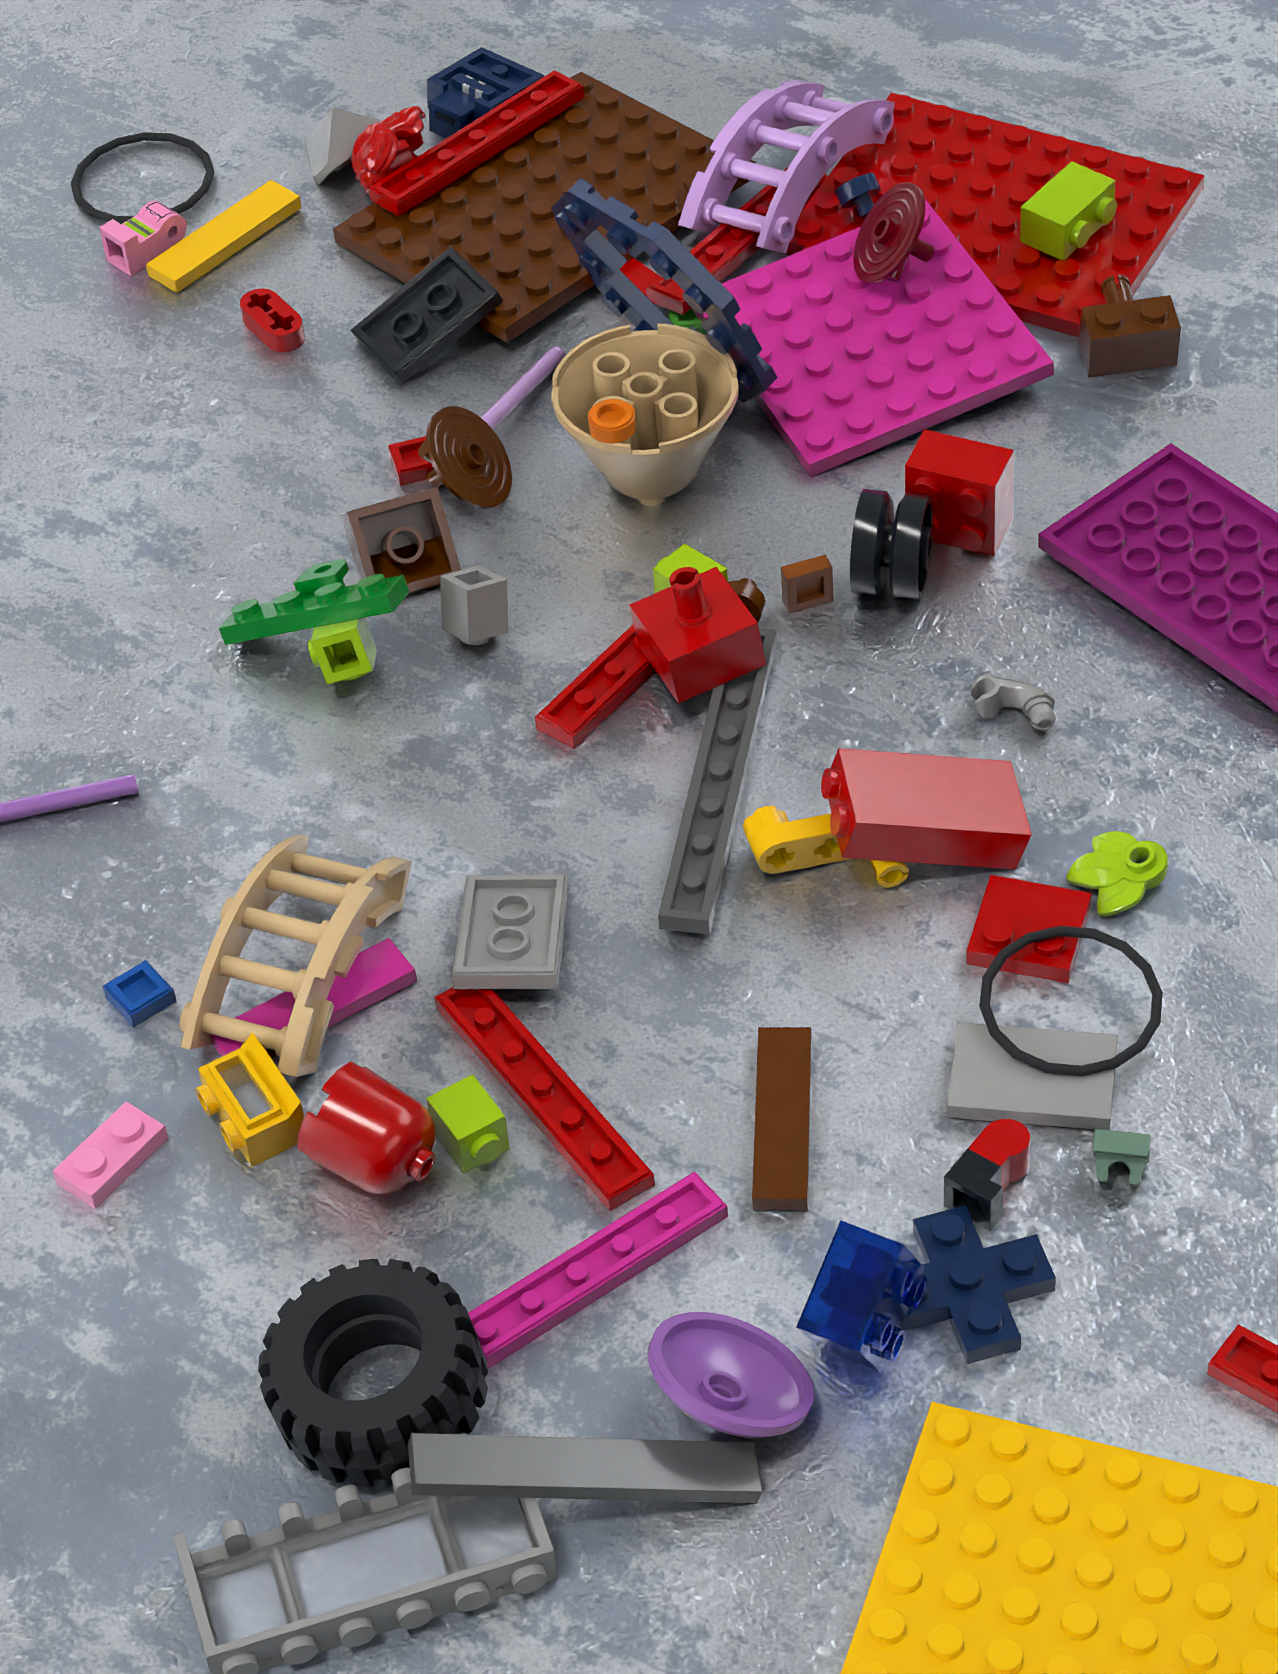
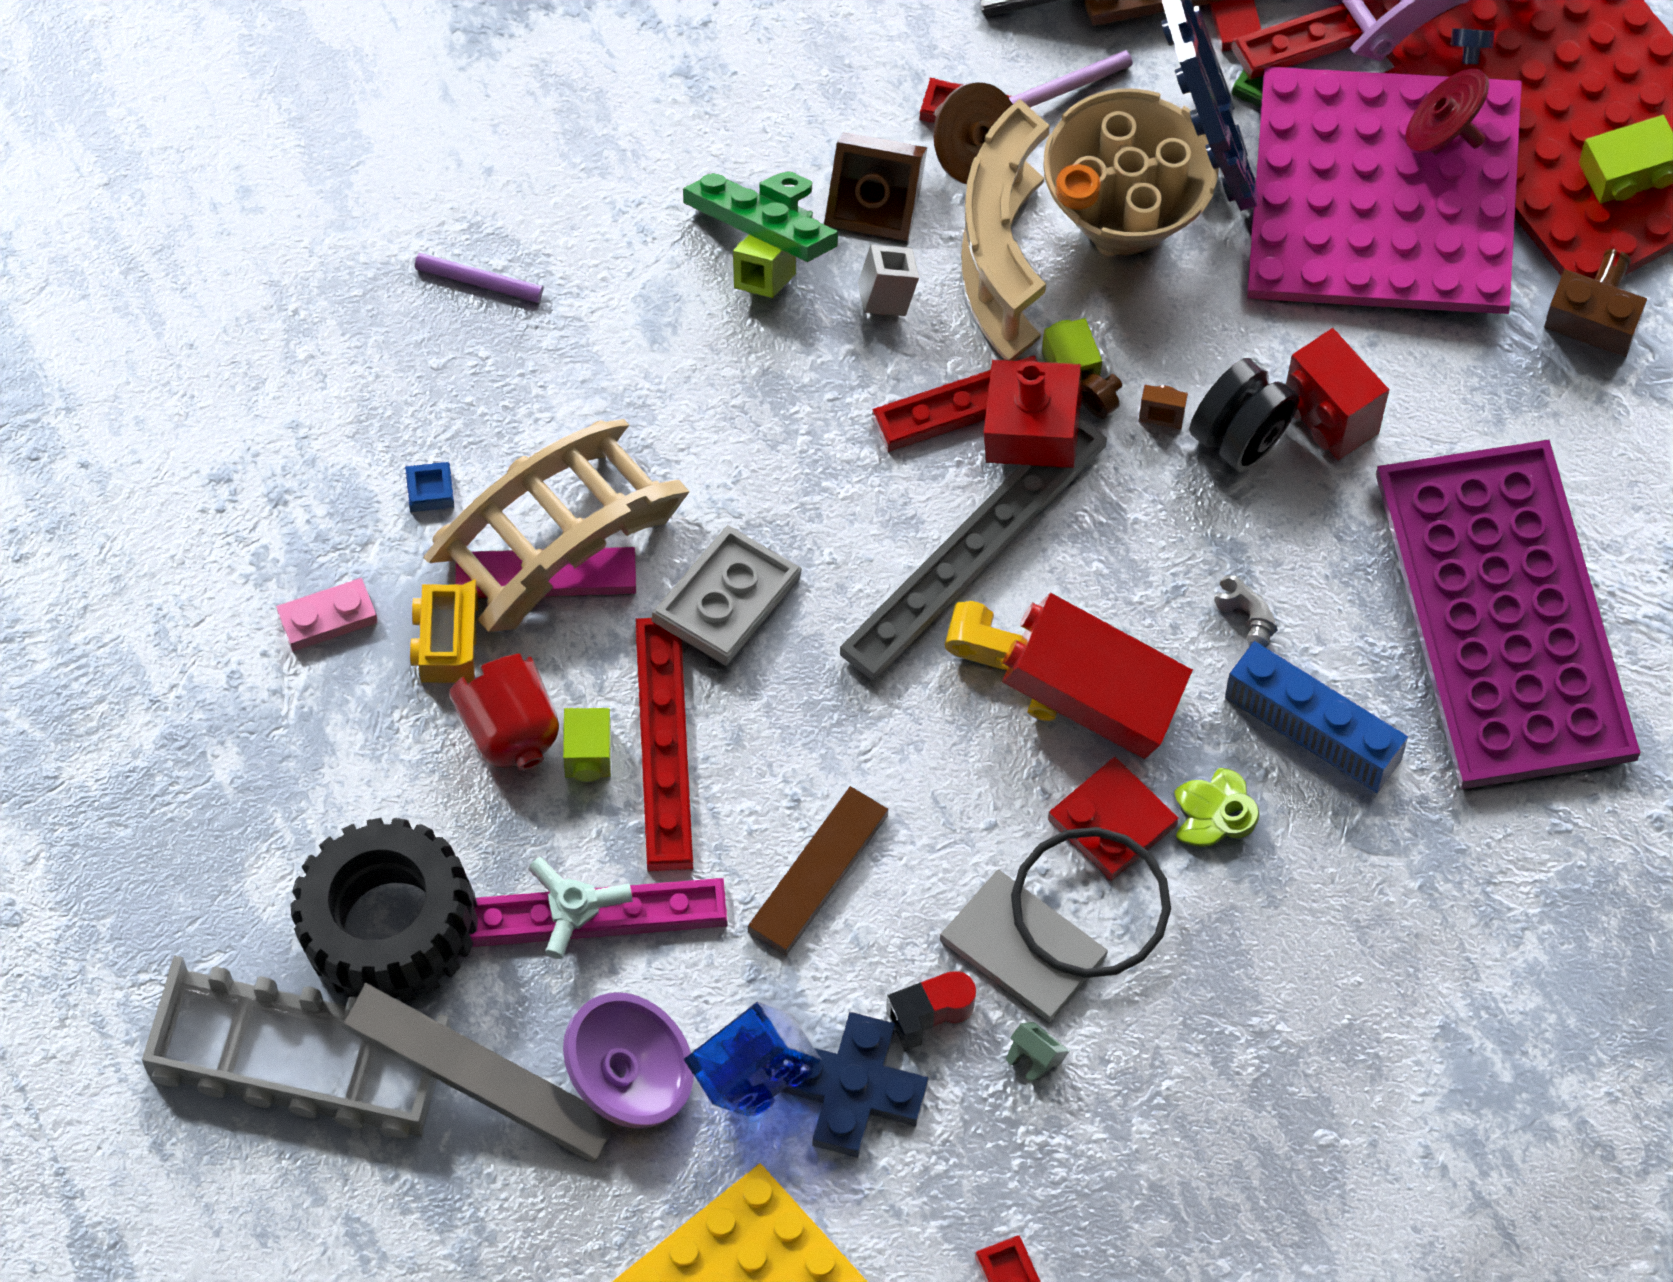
camera: 25 degrees right, 15 degrees up
none -> light aqua piece [528,857,633,959]
none -> tan fence [961,99,1050,361]
none -> blue brick [1225,641,1408,794]

